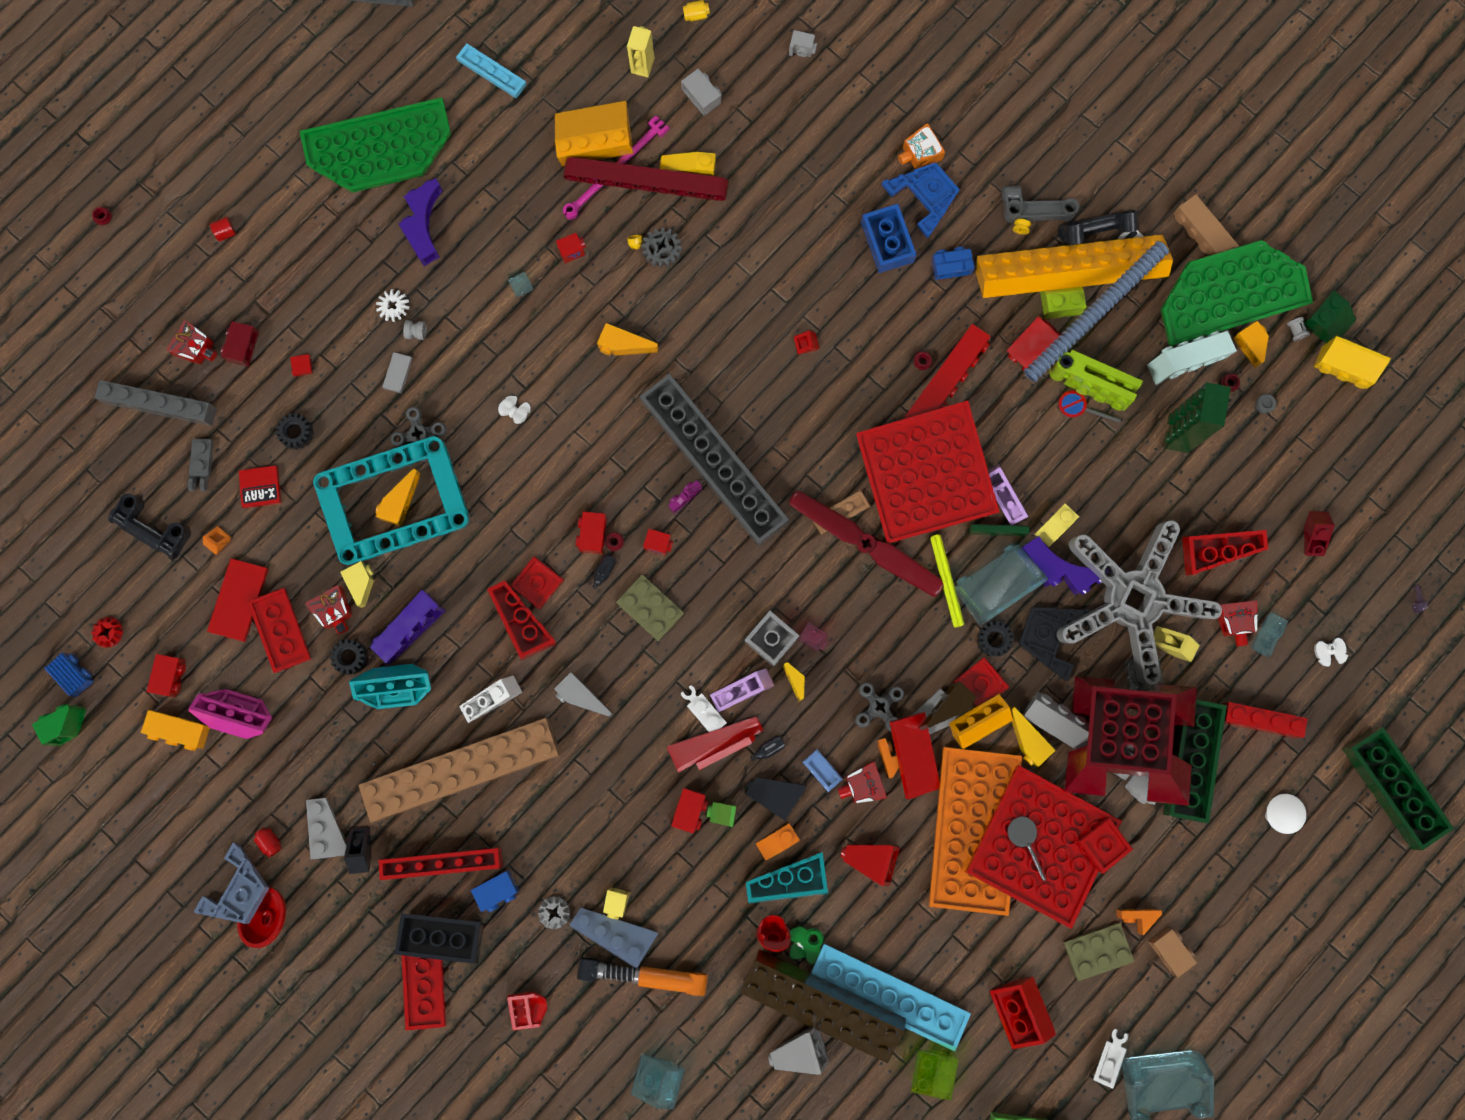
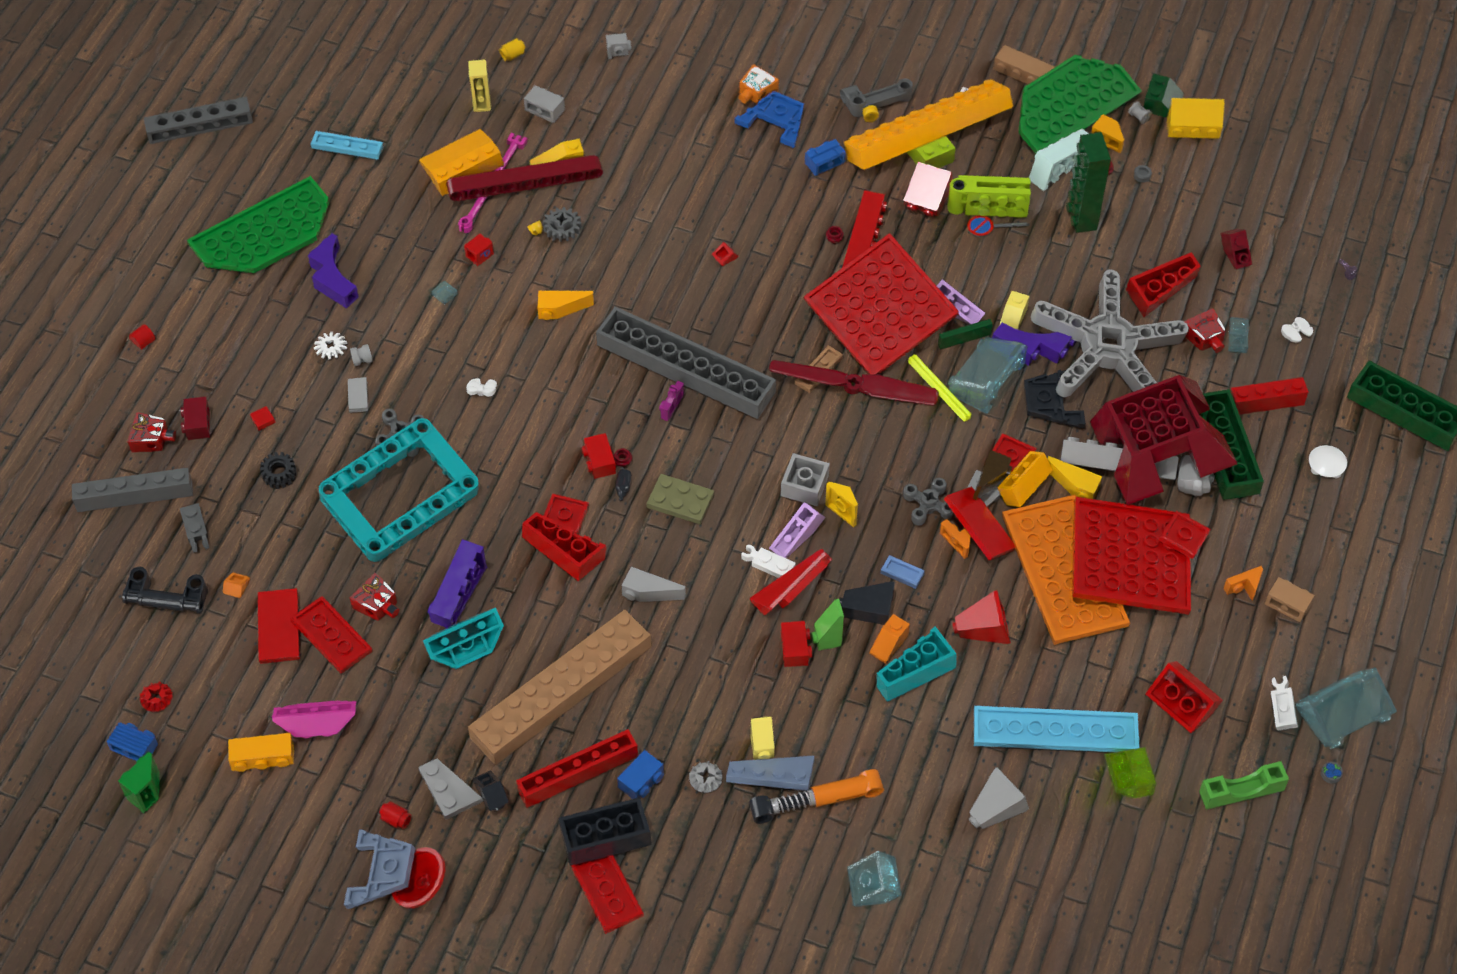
camera: 25 degrees left, 25 degrees down
dark red plate [92,207,112,226] -> none
red brick [146,654,186,698] -> none
red tile [238,466,282,509] -> none
black tyre [329,639,368,675] -> none
light yellow slope [340,561,374,608] -> none
light orange slope [376,469,421,527] -> none
white slope [459,676,522,723] -> none
red slope [507,992,548,1031] -> none
red brick [643,529,674,556] -> none
dark brown brick [740,949,906,1063] -> none
black piece [750,736,785,761] -> none
red piece [756,915,791,952] -> none
green plate [790,927,824,965] -> none
clear pink brick [798,622,829,652] -> none
torso [837,762,887,803] -> none
blue brick [861,204,916,273] -> none
black tyre [977,621,1014,657] -> none
dark grey piece [1007,817,1046,881] -> none
sand blue piece [1024,241,1169,382] -> none
black piece [1058,209,1139,245] -> none
olive plate [1063,922,1135,981] -> none
light yellow slope [1153,626,1200,662] -> none

